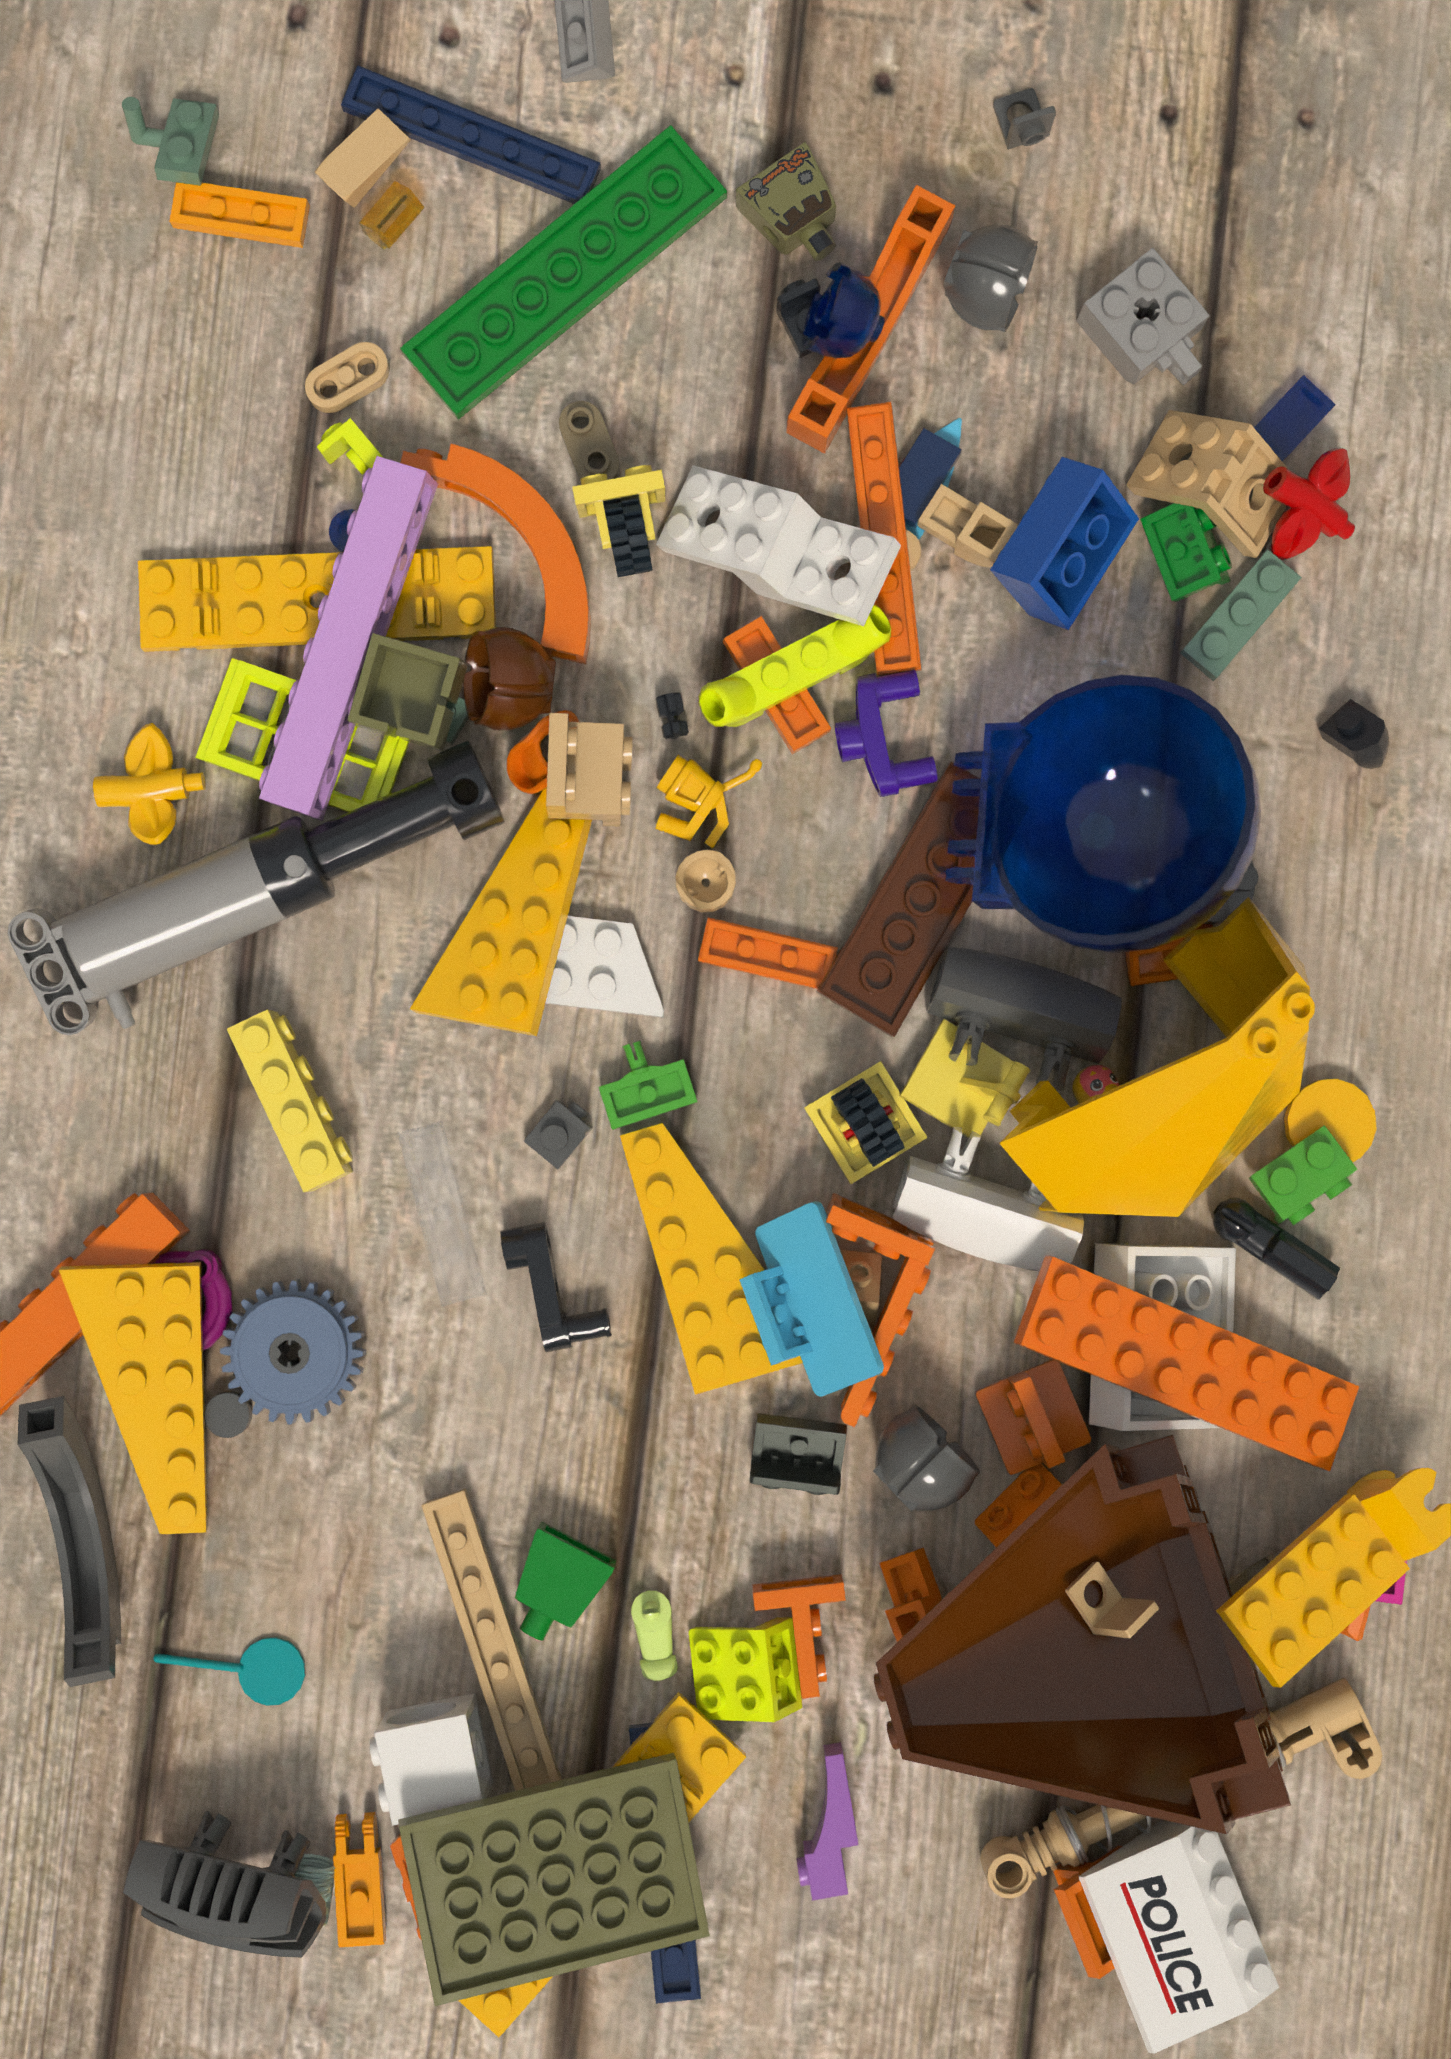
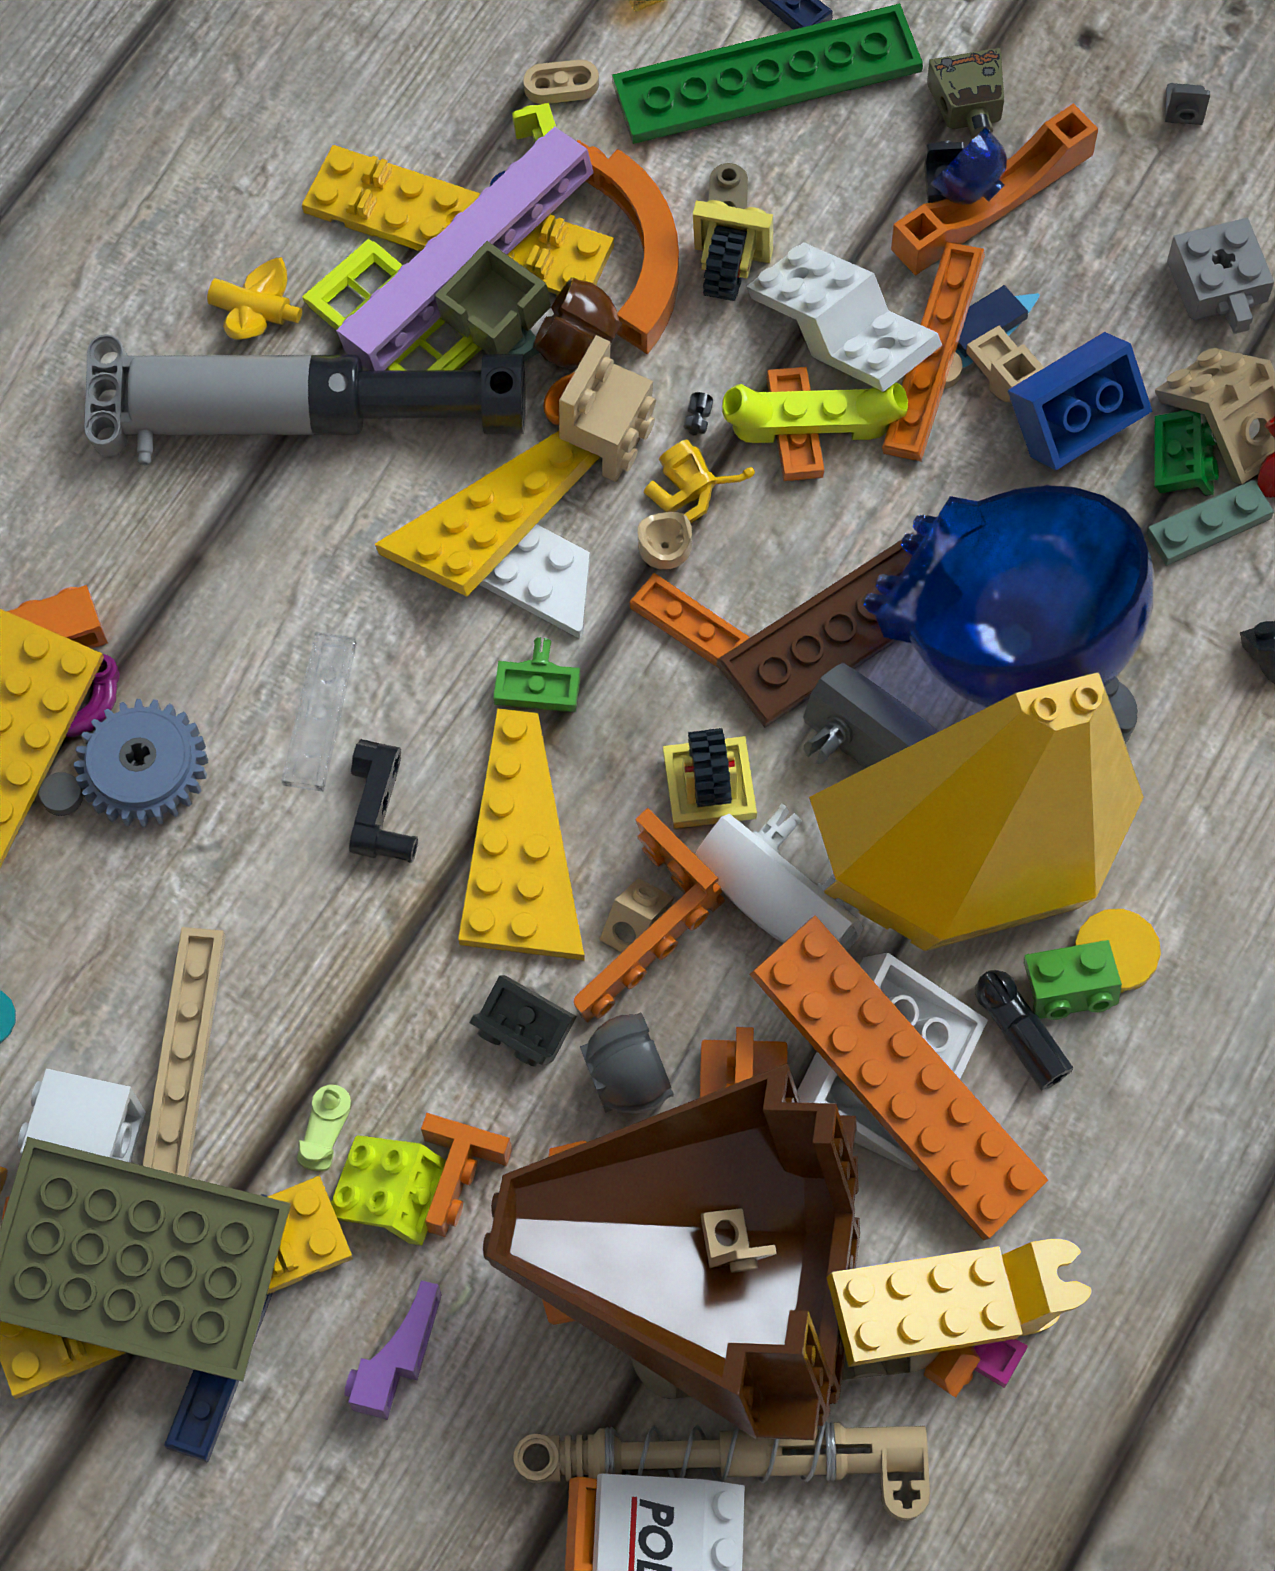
camera: 25 degrees right, 20 degrees down
light yellow brick [227,1009,353,1192] -> none
green torso [515,1521,617,1641] -> none
dark grey bracket [524,1099,593,1169] -> none
medium azure bracket [740,1201,884,1397] -> none
dark purple connector [835,670,938,797] -> none
light yellow plate [899,1019,1031,1138] -> none
dark grey piece [944,224,1038,332] -> none

